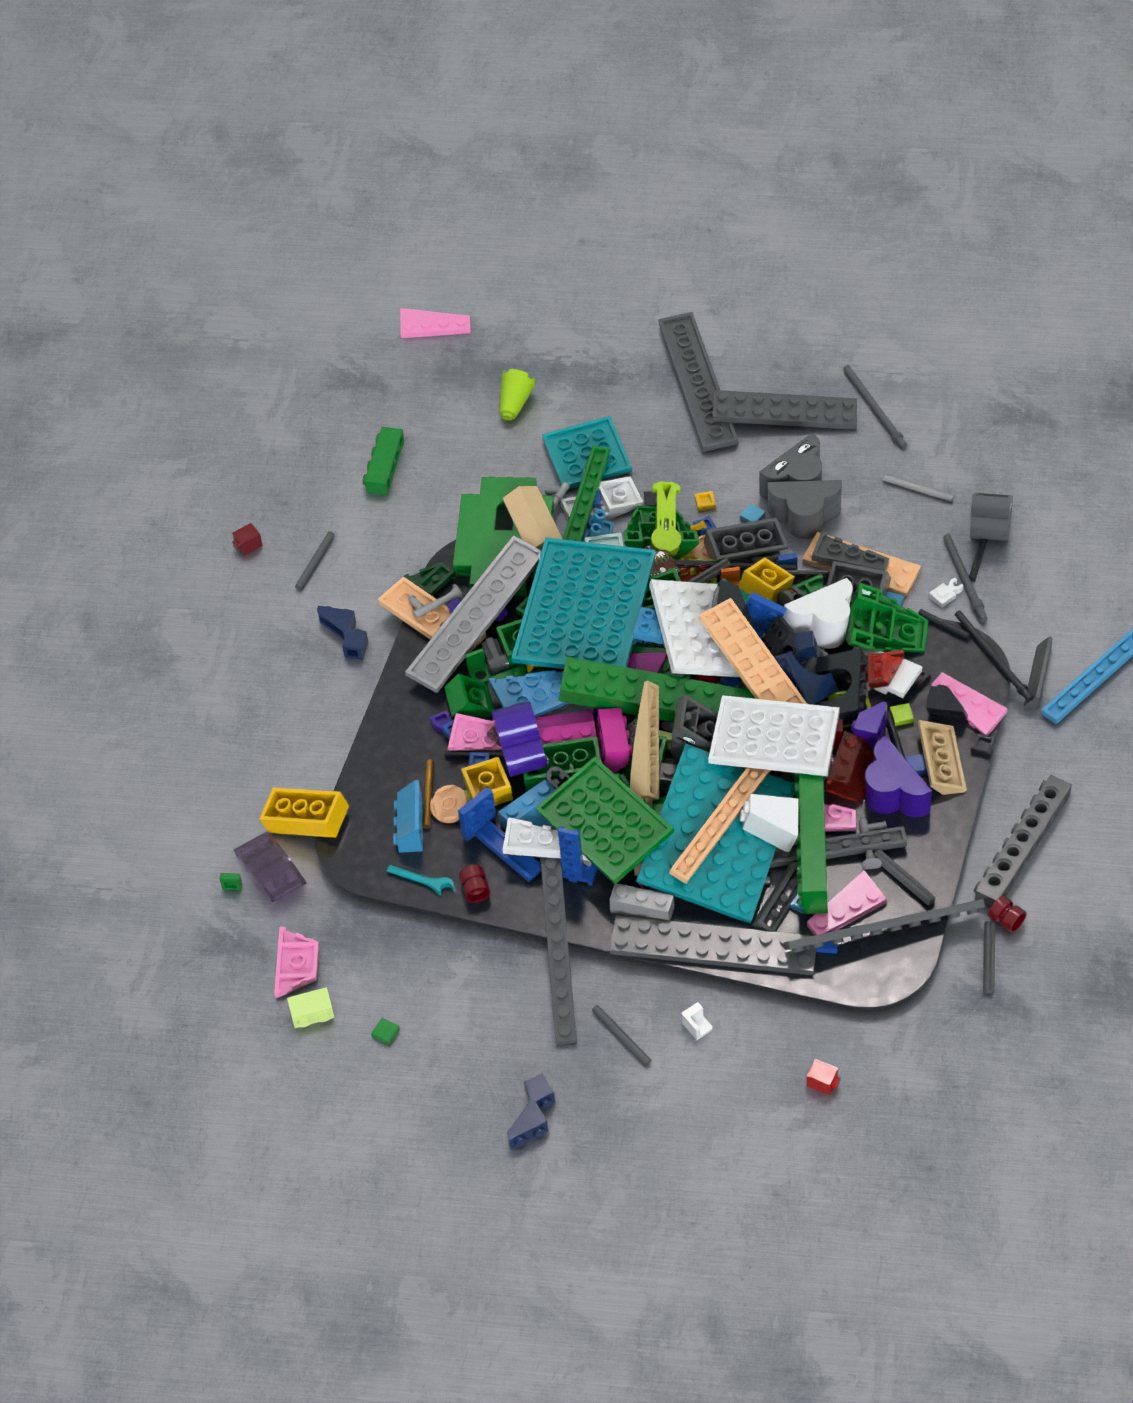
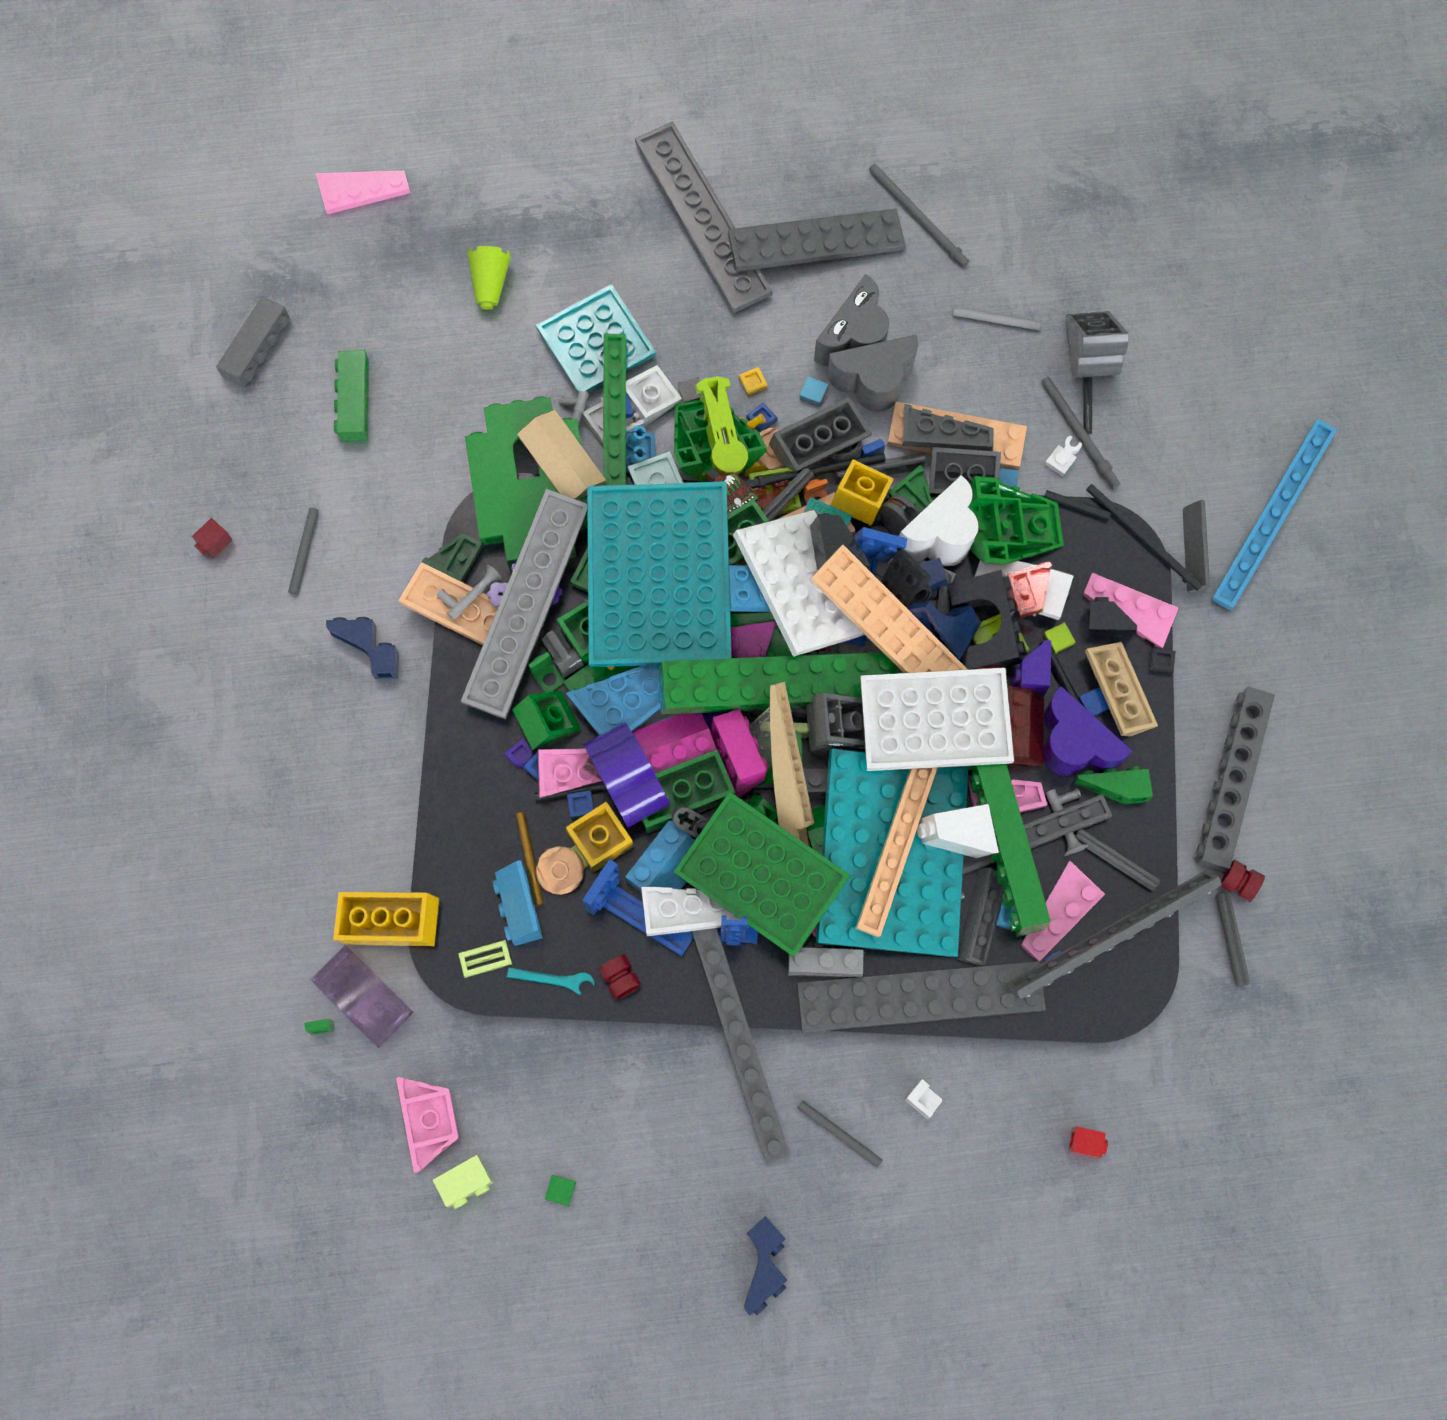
camera: 20 degrees left, 20 degrees up
none -> dark grey brick [216,296,289,387]
none -> yellowish green tile [458,940,512,978]
none -> green slope [1074,766,1153,804]

